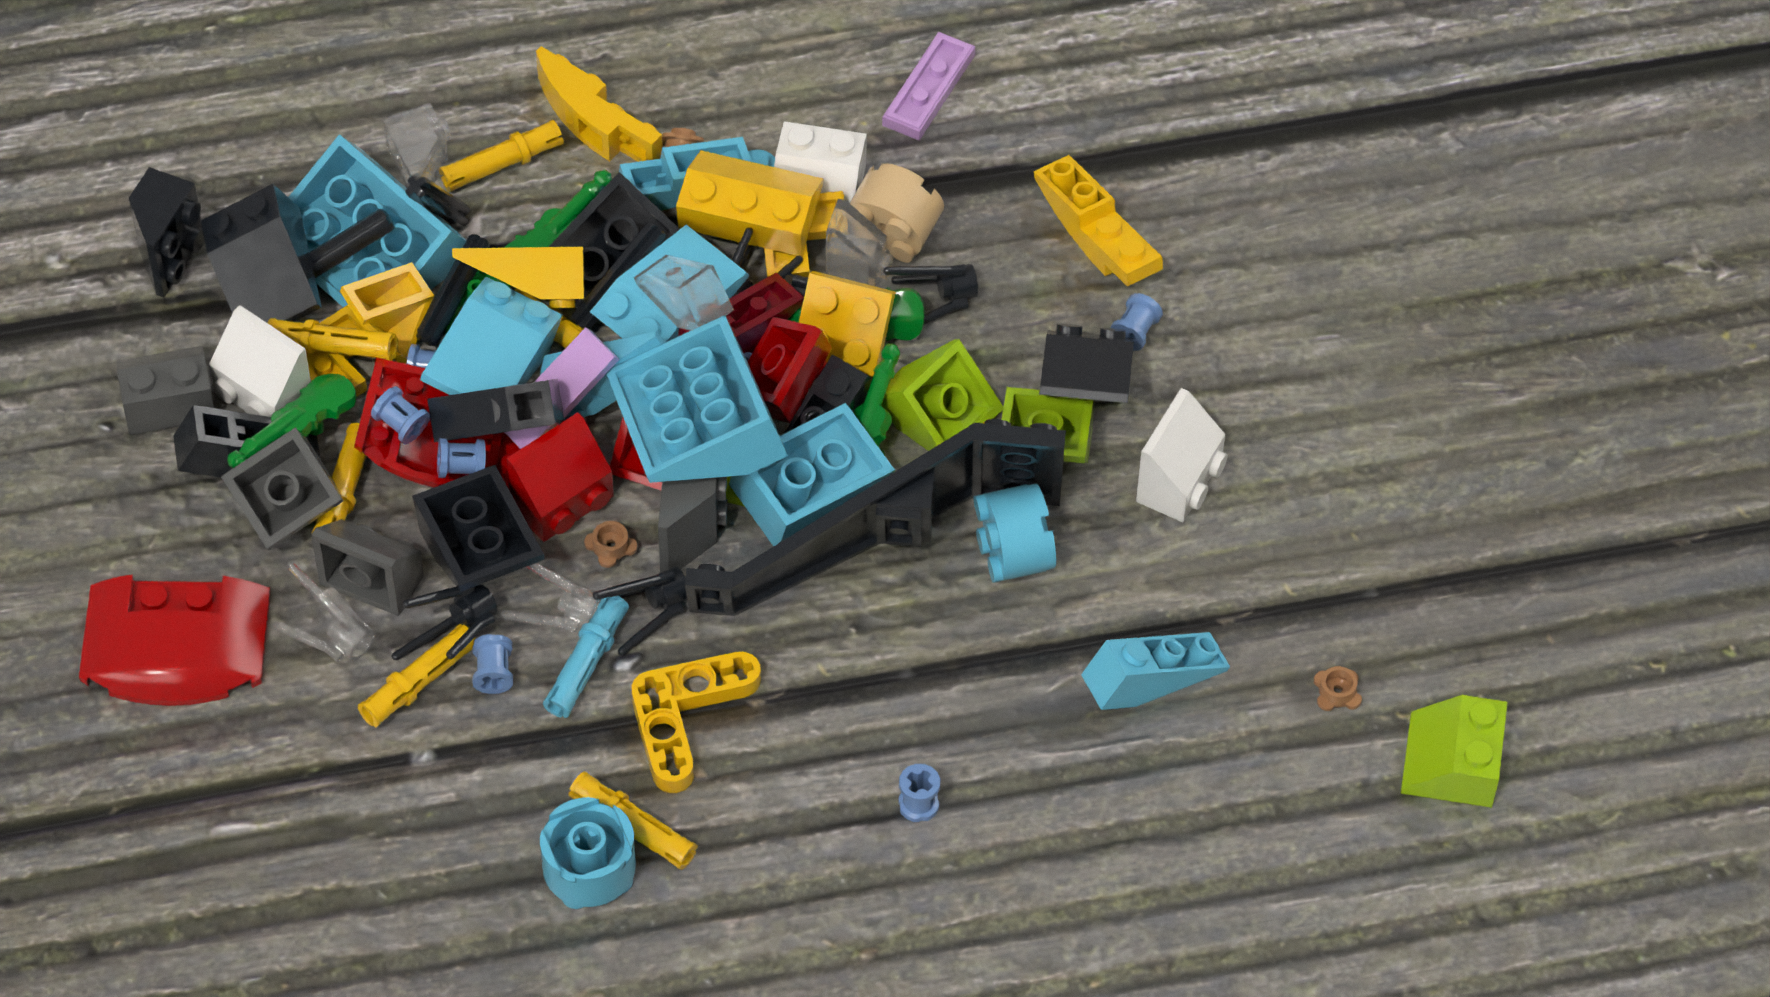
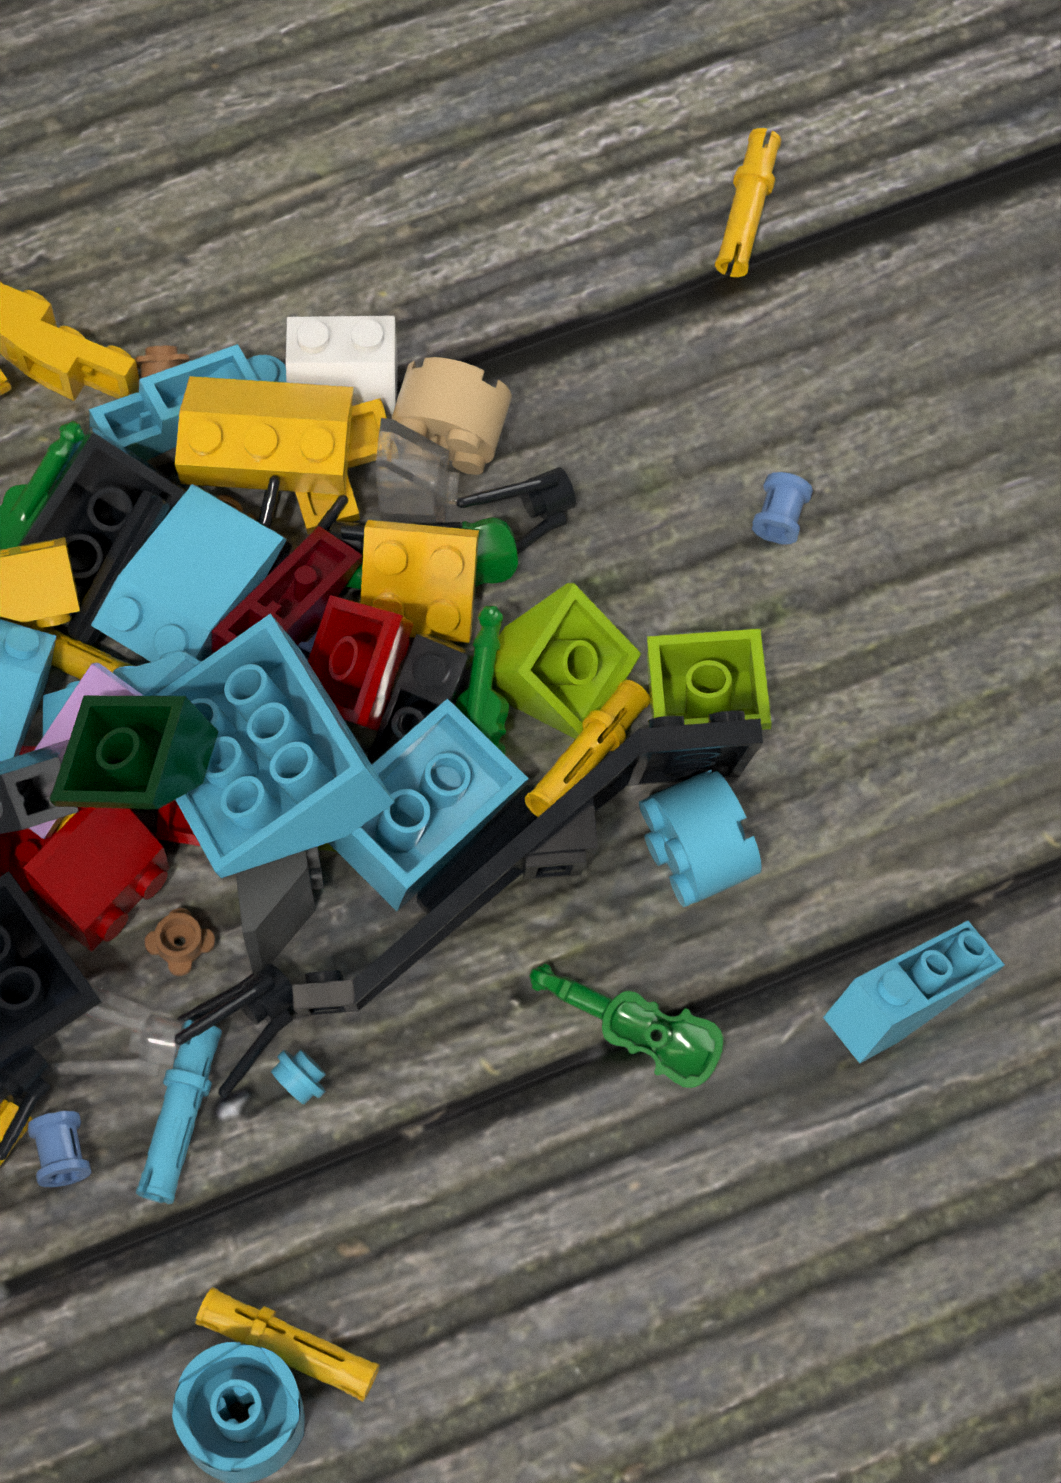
camera: 10 degrees left, 10 degrees up
yellow beam [631,651,761,793] -> none
clear slope [634,255,734,331] -> none
lavender tile [882,32,975,141] -> none
medium blue bush [898,764,940,822] -> none
yellow slope [1033,155,1163,287] -> none
black slope [1039,324,1134,403] -> none
white slope [1136,388,1228,522] -> none
none -> dark green slope [49,695,219,809]
none -> medium azure plate [271,1049,326,1105]
none -> green piece [529,963,724,1088]
none -> yellow pin [715,128,782,277]

